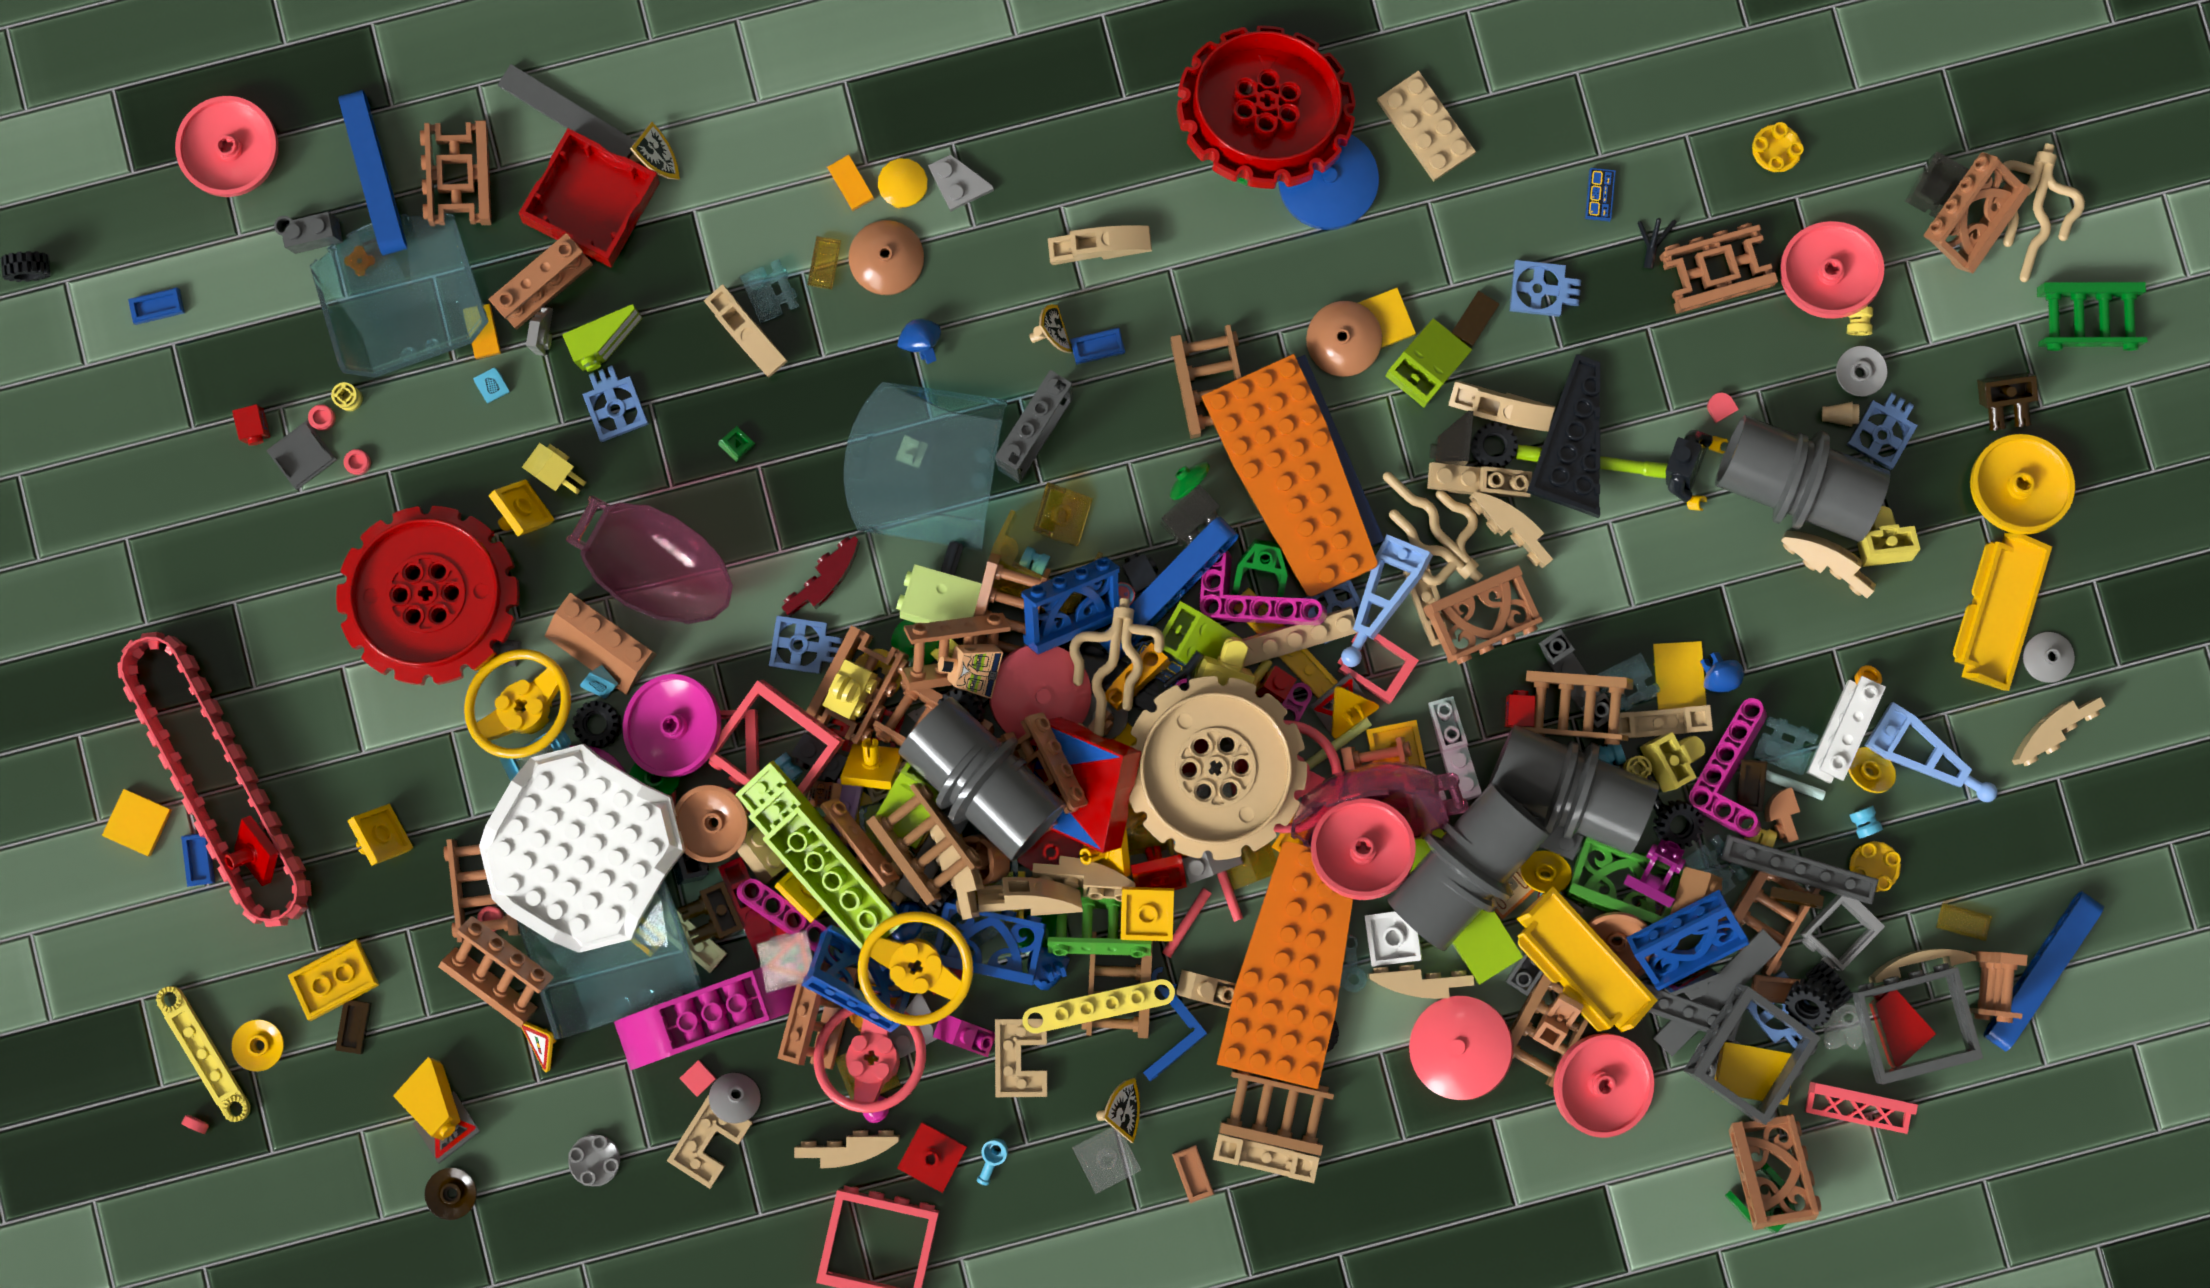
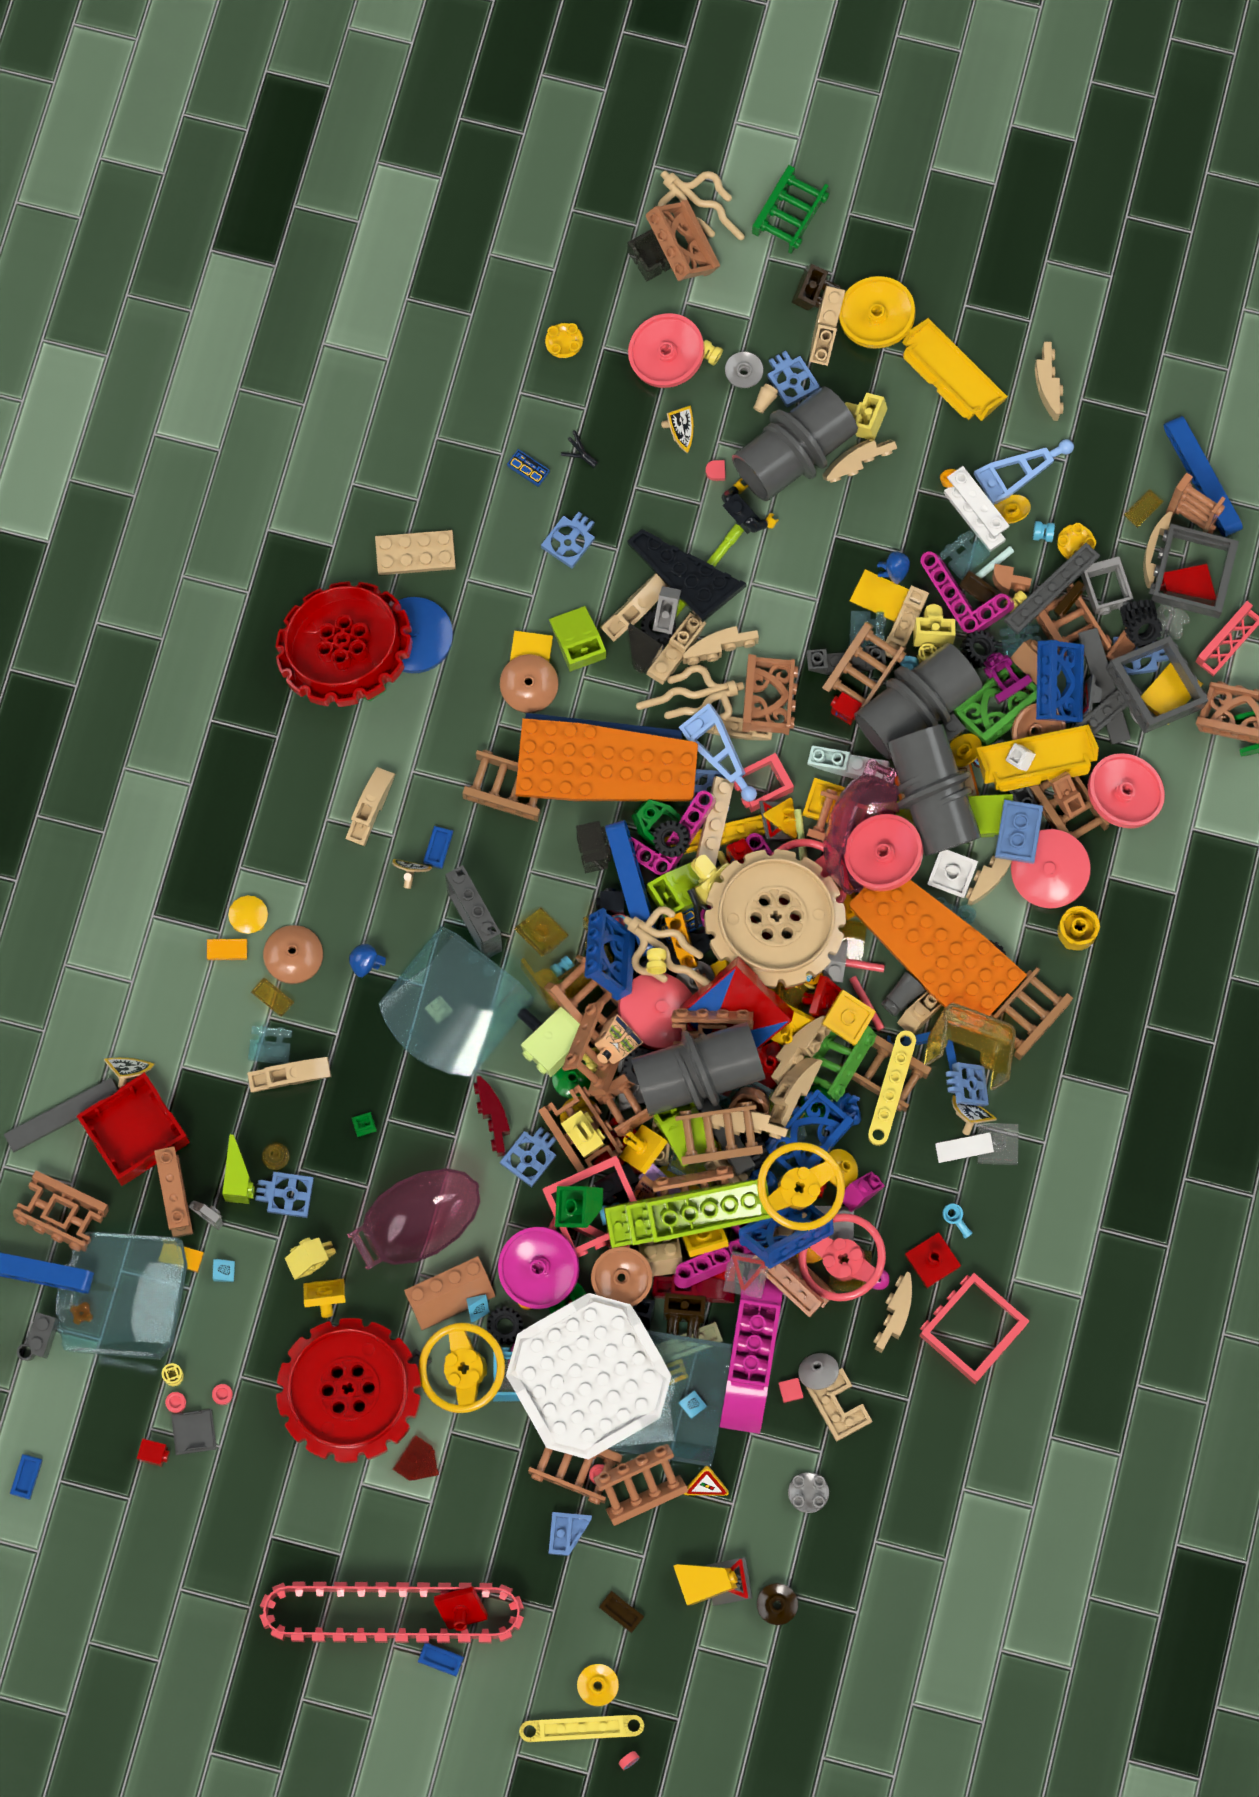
camera: 65 degrees left, 10 degrees down
yellow tile [102,789,172,856] -> none
yellow tile [288,939,379,1021] -> none
yellow tile [348,803,413,866] -> none
light grey wing [928,155,994,212] -> none
tan plate [995,1019,1047,1097] -> none
green dish [1170,462,1210,500] -> none
nougat tile [1172,1145,1214,1203] -> none
tan slope [1213,1134,1320,1183] -> none
dark brown tile [1452,290,1499,347] -> none
nougat fence [1660,223,1778,314] -> none
light grey dish [2023,632,2075,683] -> none
none -> clear yellow cone [262,1143,290,1170]
none -> clear red slope [392,1435,439,1481]
none -> medium blue wing [549,1512,592,1556]
none -> green slope [555,1186,603,1228]
none -> light yellow wheel [646,948,667,975]
none -> light grey slope [653,586,681,634]
none -> black tyre [653,821,691,858]
none -> shield [661,405,694,453]
none -> medium azure slope [678,1390,707,1419]
none -> tan slope [809,285,845,366]
none -> yellow dish [824,1149,858,1188]
none -> dark grey plant [881,972,925,1017]
none -> clear yellow windscreen [924,1003,1016,1090]
none -> white sticker [935,1133,994,1163]
none -> medium blue piece [946,1062,989,1107]
none -> medium blue tile [995,800,1043,864]
none -> white slope [1006,743,1036,771]
none -> yellow brick [1057,906,1100,950]

